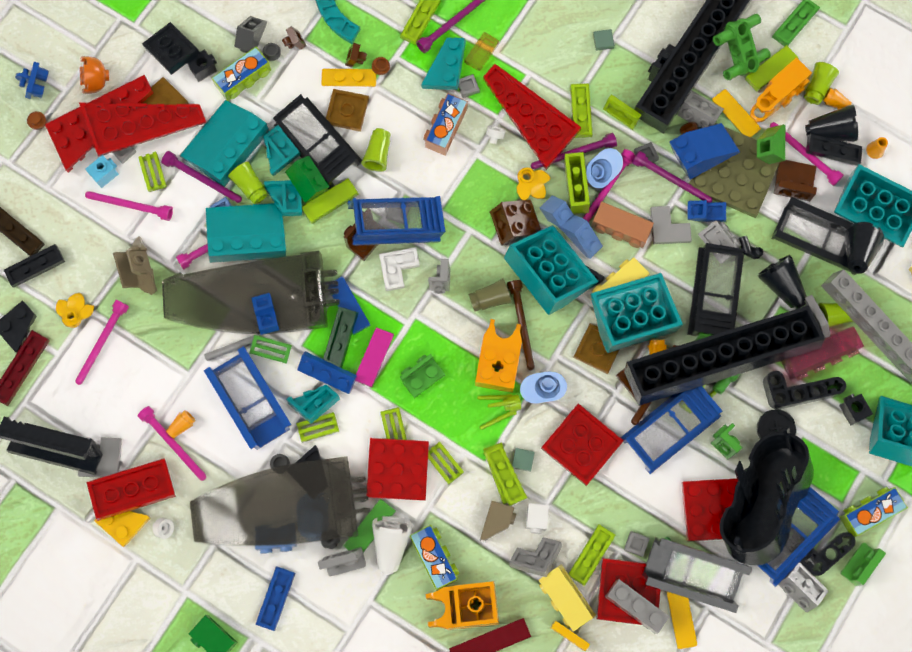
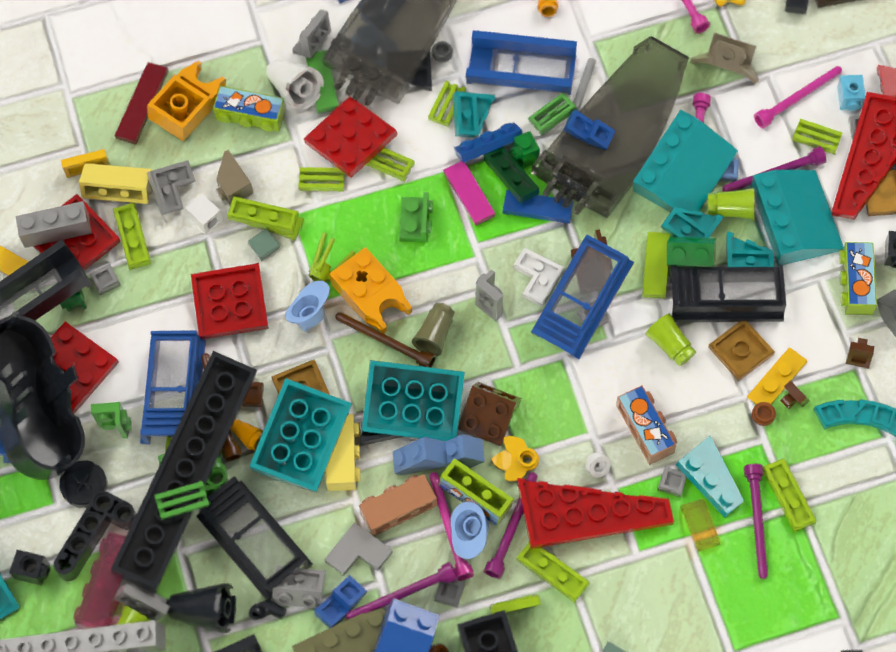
camera: 135 degrees right, 10 degrees down
dark grey plate [263,43,281,61] -> none
none -> bright green tile [154,481,209,520]
none -> green brick [510,131,540,169]

